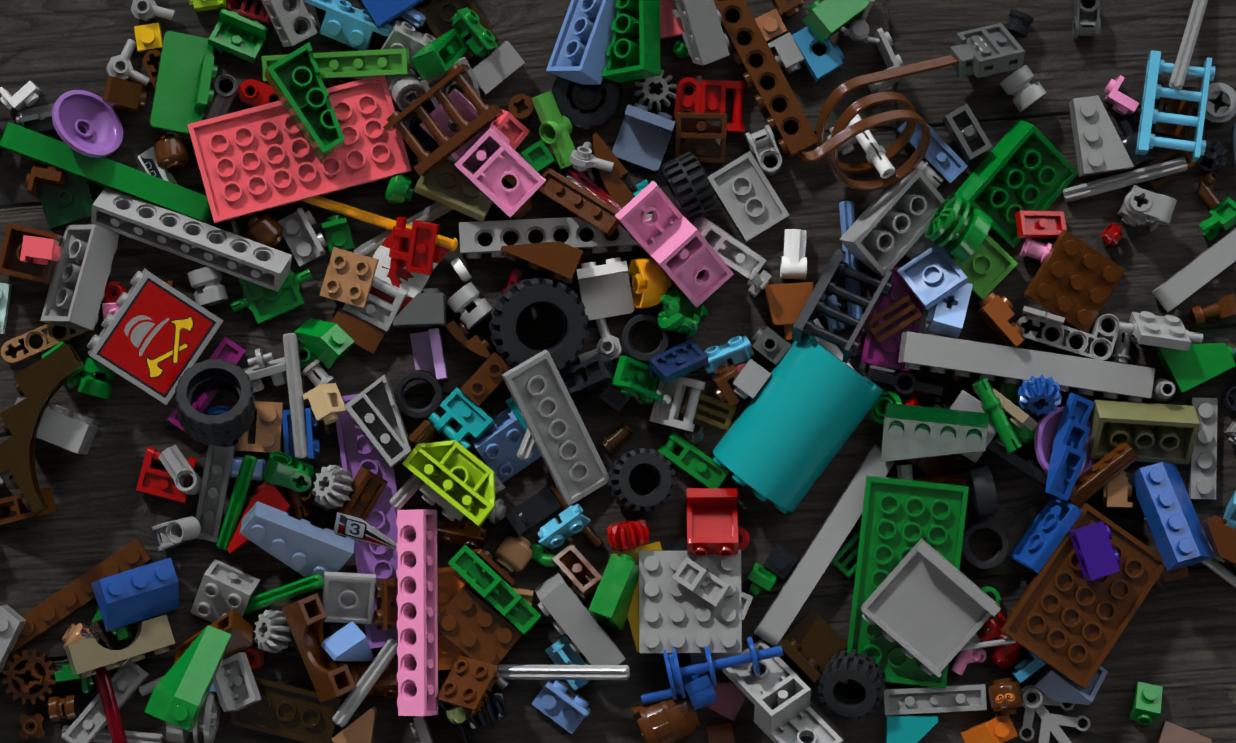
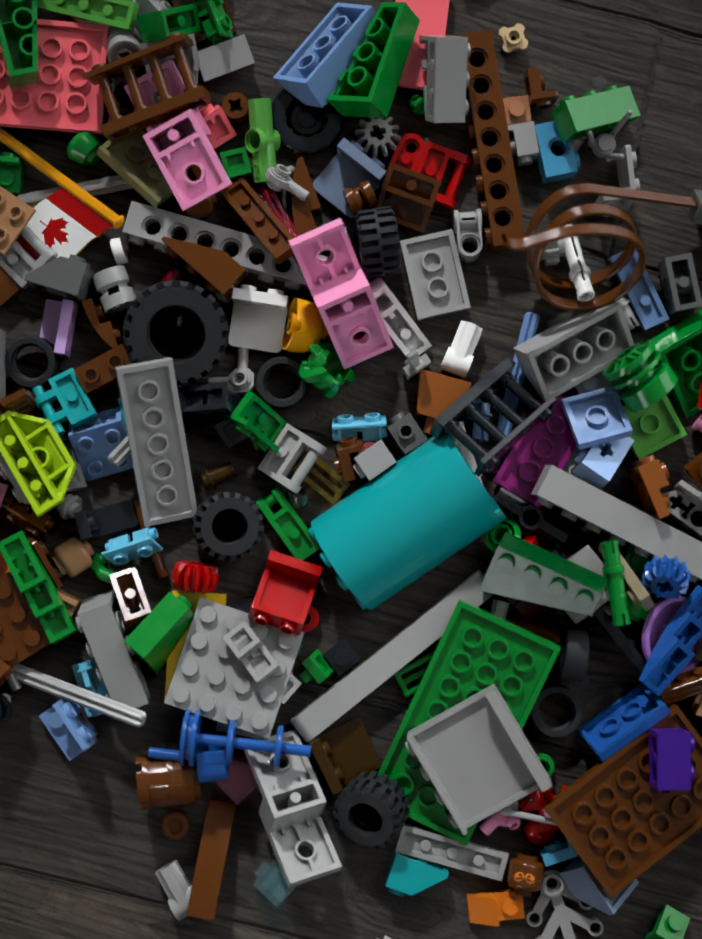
camera: 15 degrees right, 0 degrees up
red plate [389,217,440,275] -> none
dark blue bracket [649,339,708,384] -> none
reddish brown tile [868,295,921,344] -> none
none -> reddish brown wheel [342,180,378,216]

